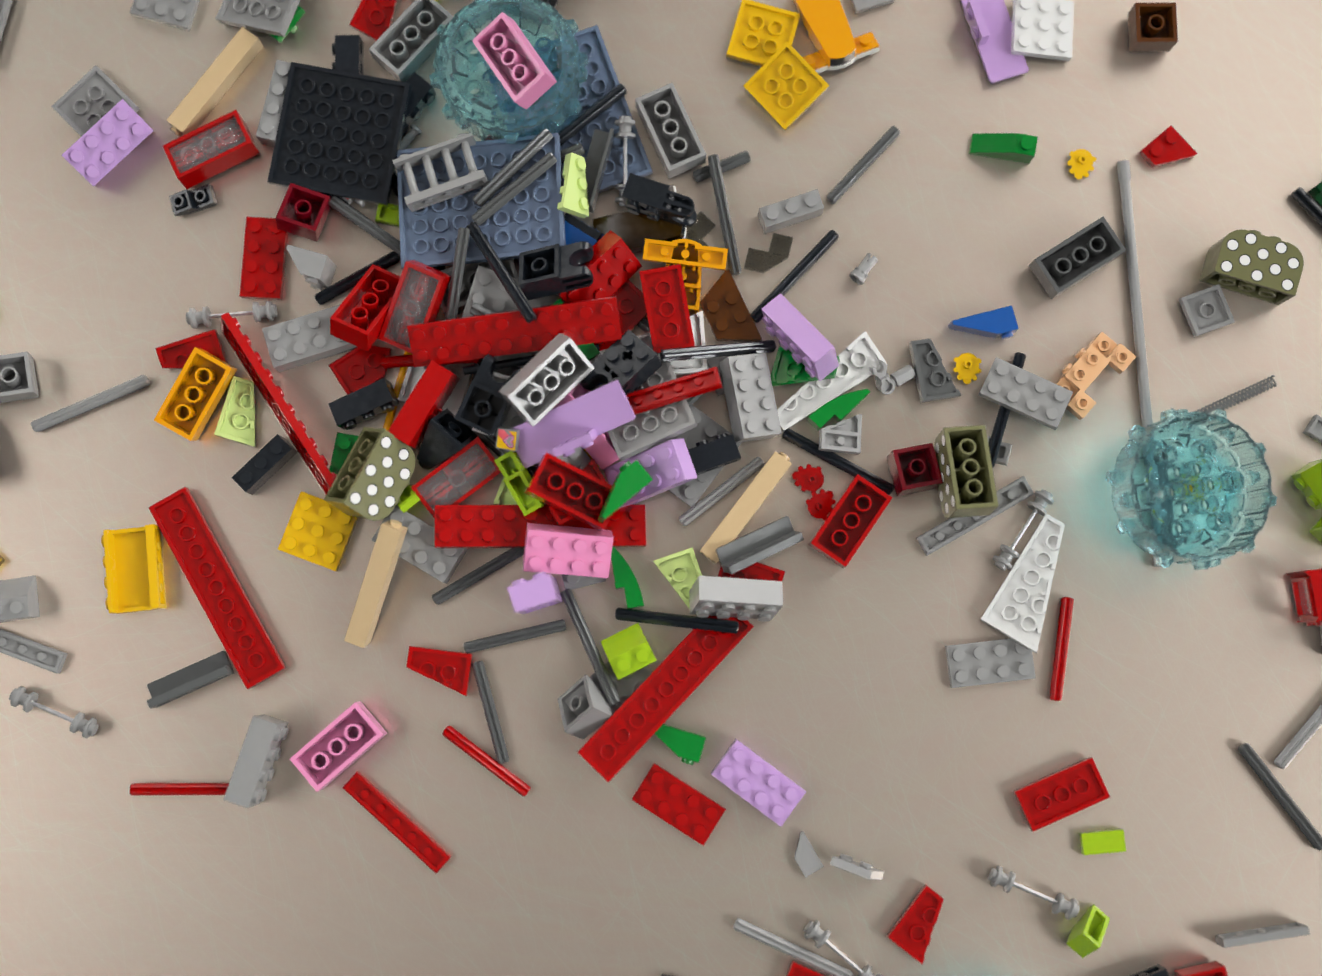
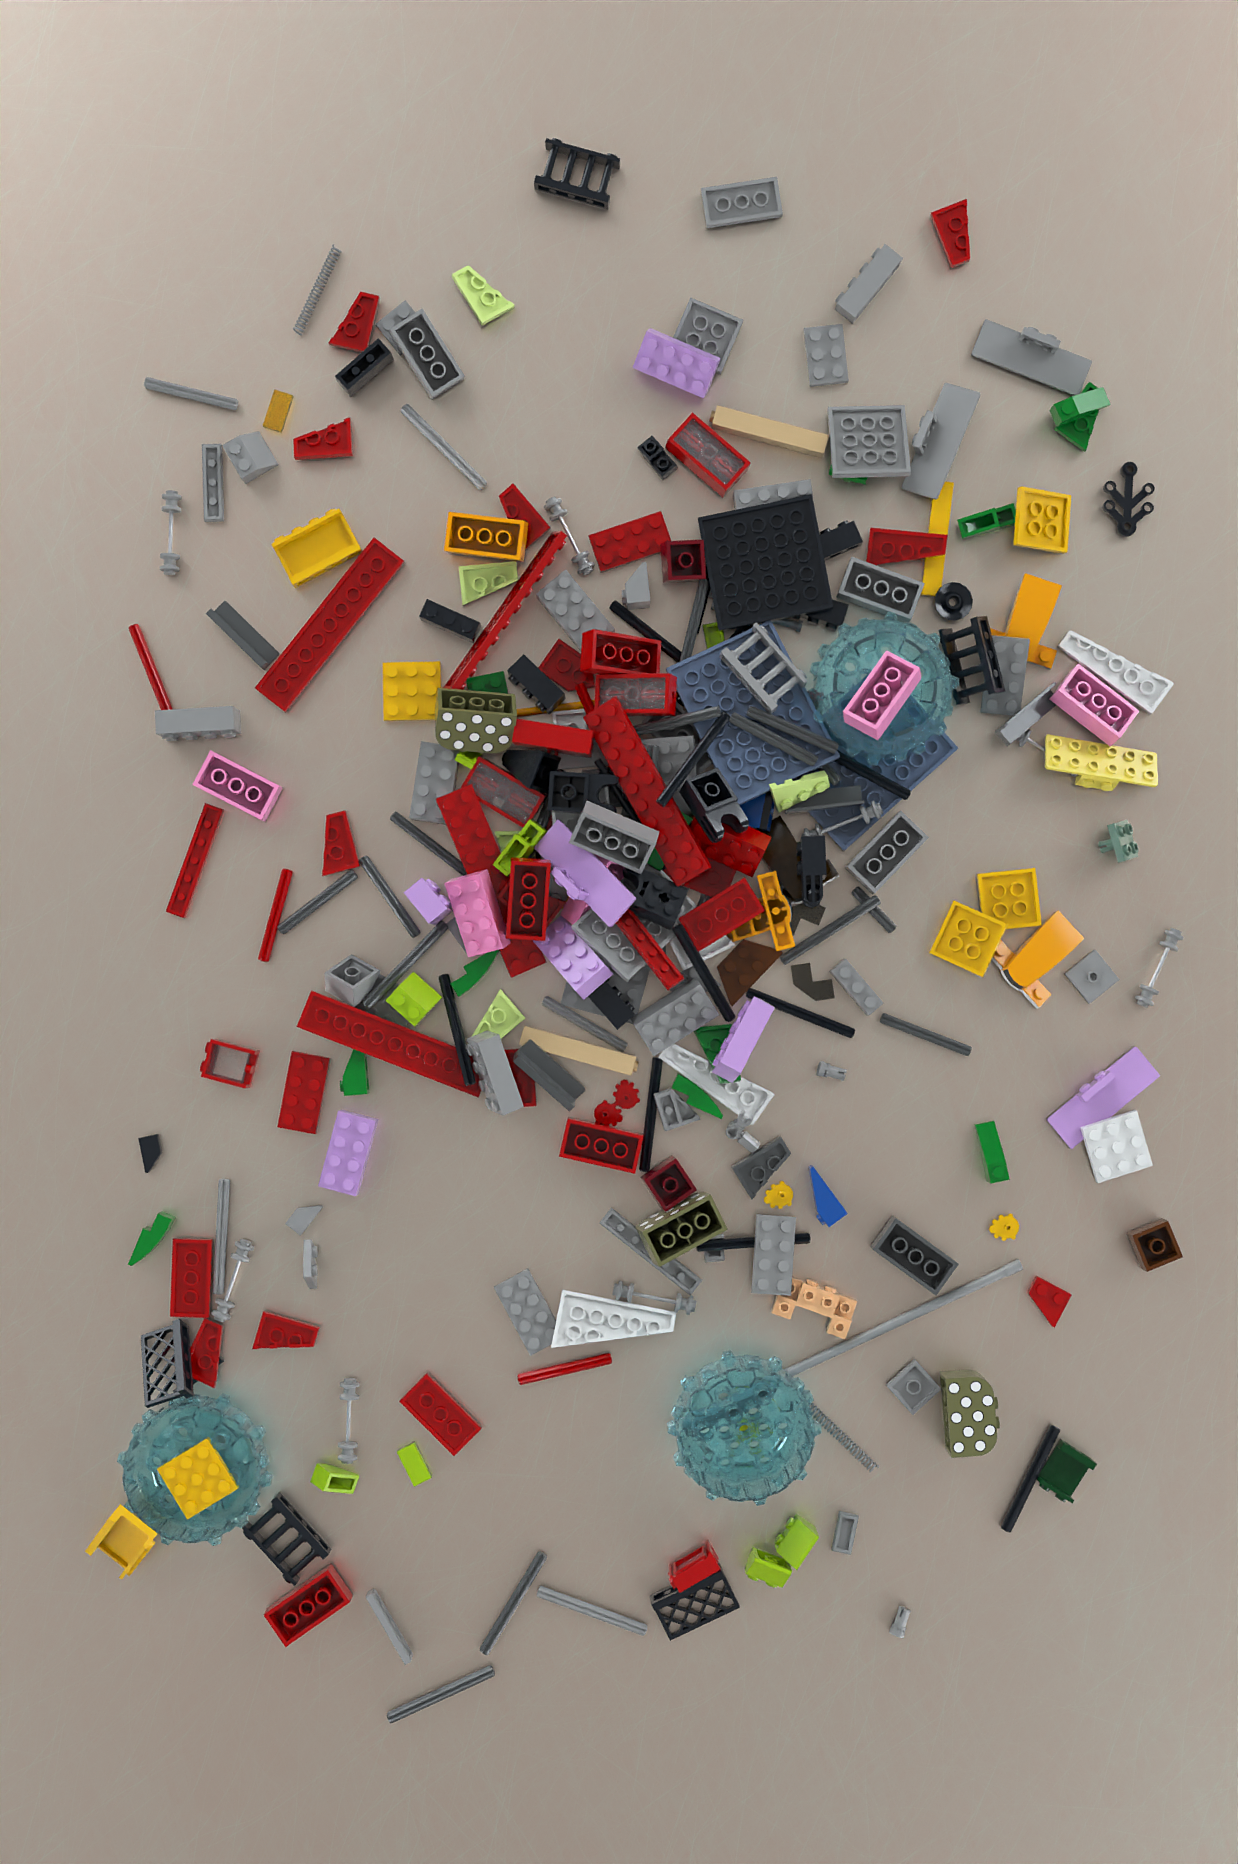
camera: 65 degrees right, 5 degrees up
tan brick [344,519,408,648] -> none
tile [496,426,520,452] -> none
green slope [598,460,653,523] -> none
none -> window [200,1039,260,1089]
none -> red wing [293,417,353,460]

